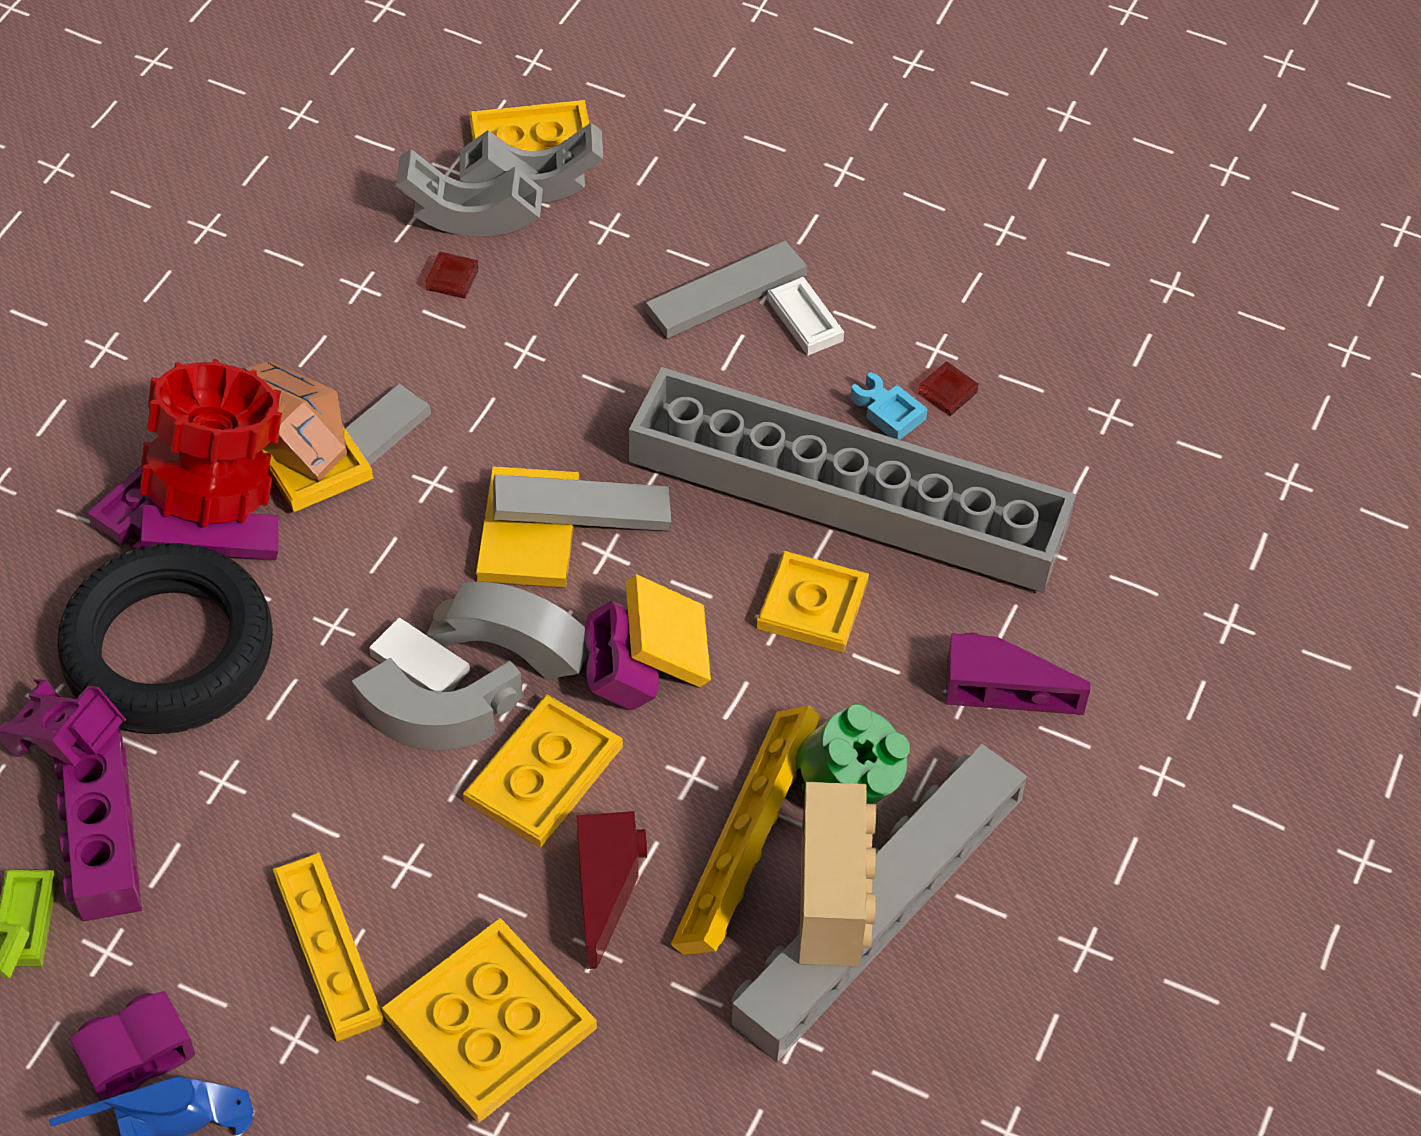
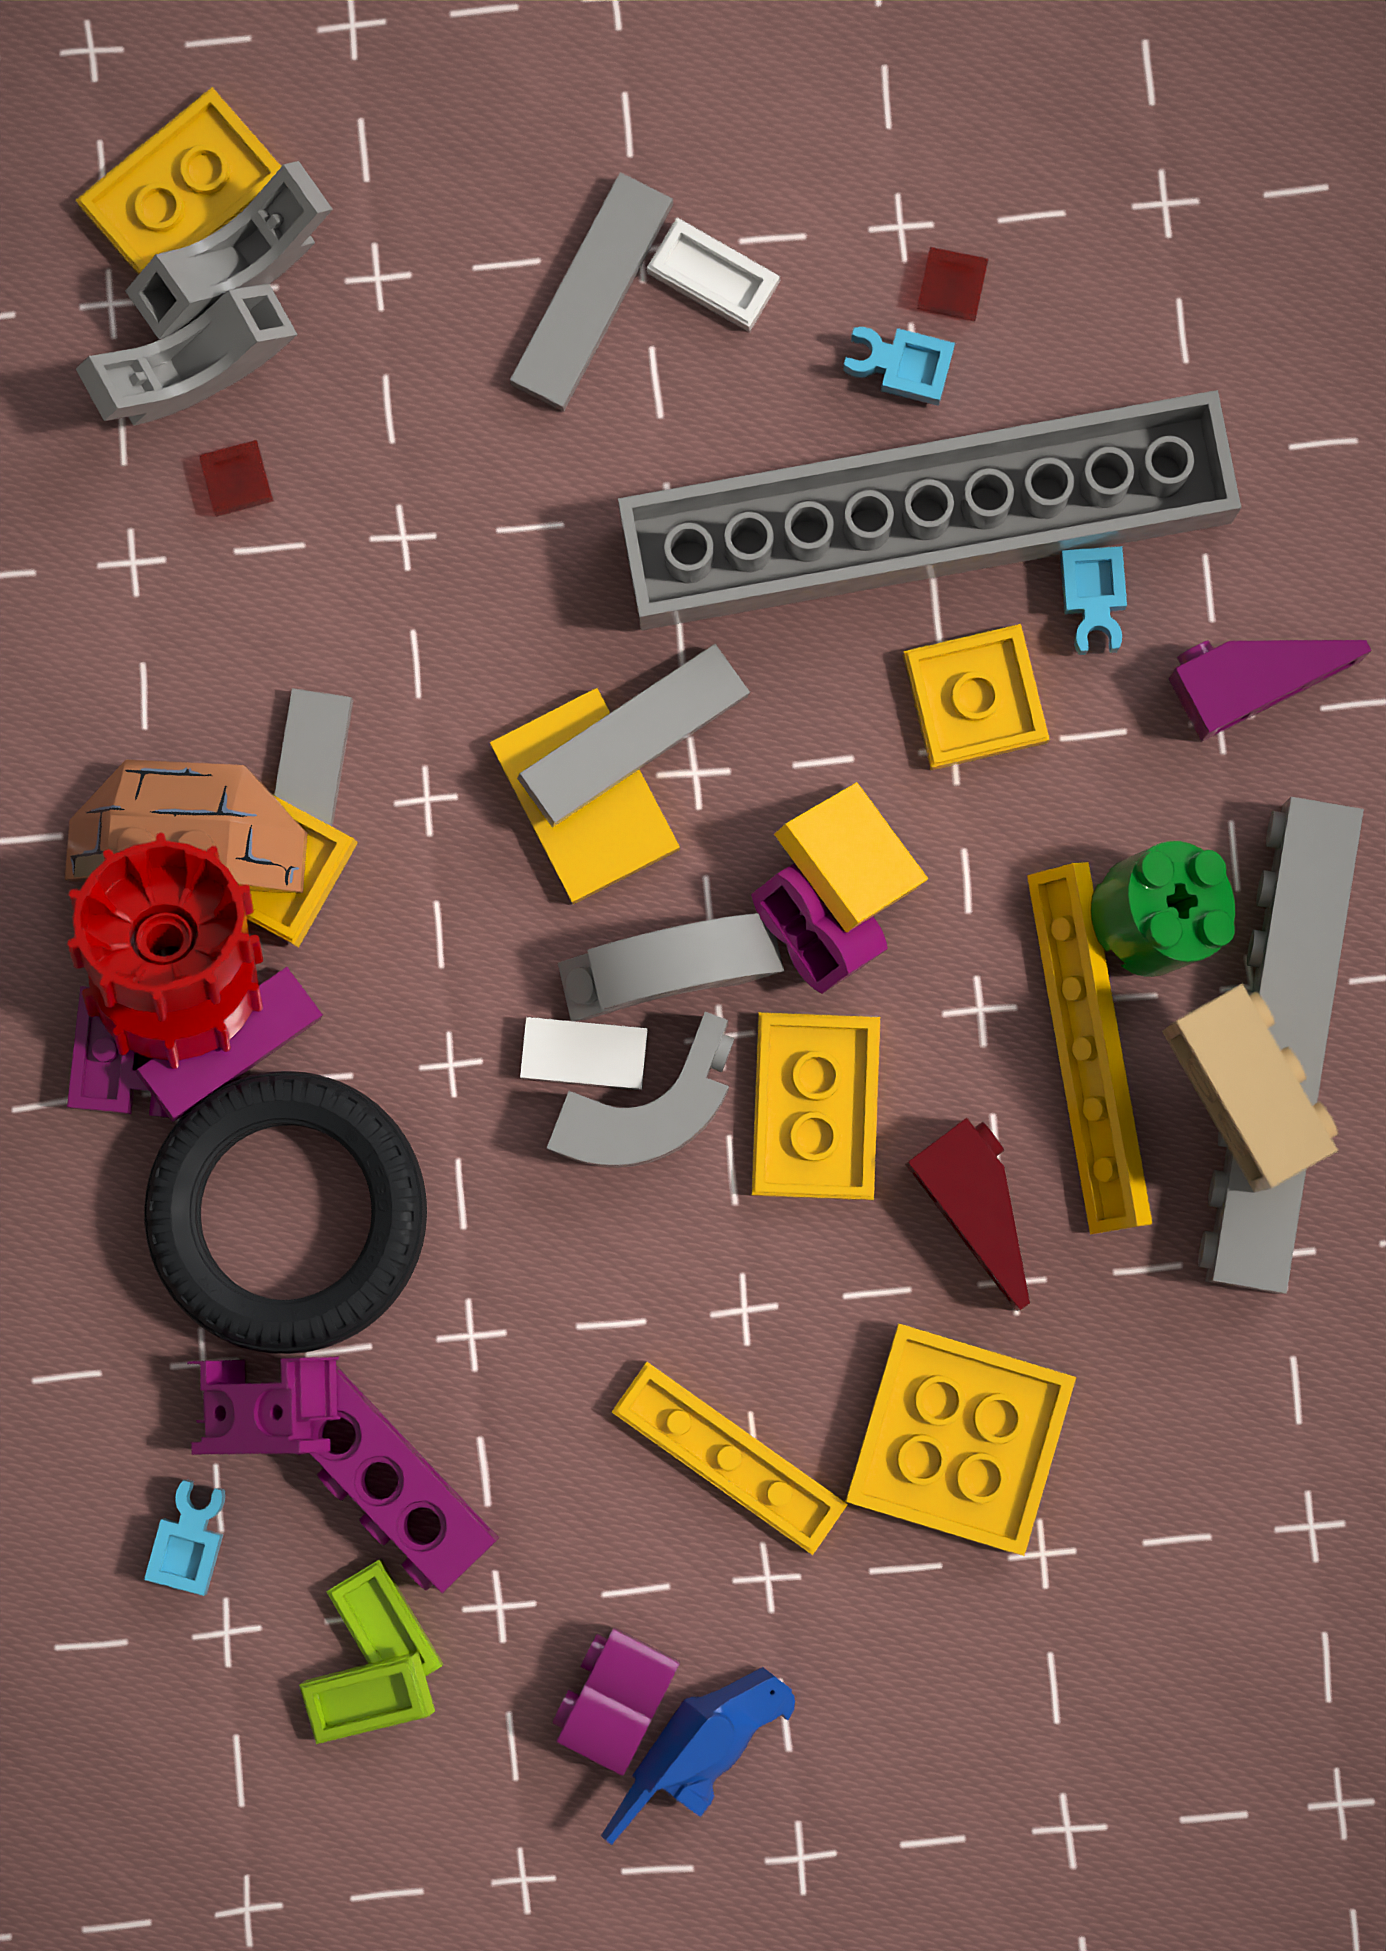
camera: 25 degrees left, 30 degrees up
none -> medium azure plate [1060,546,1127,655]

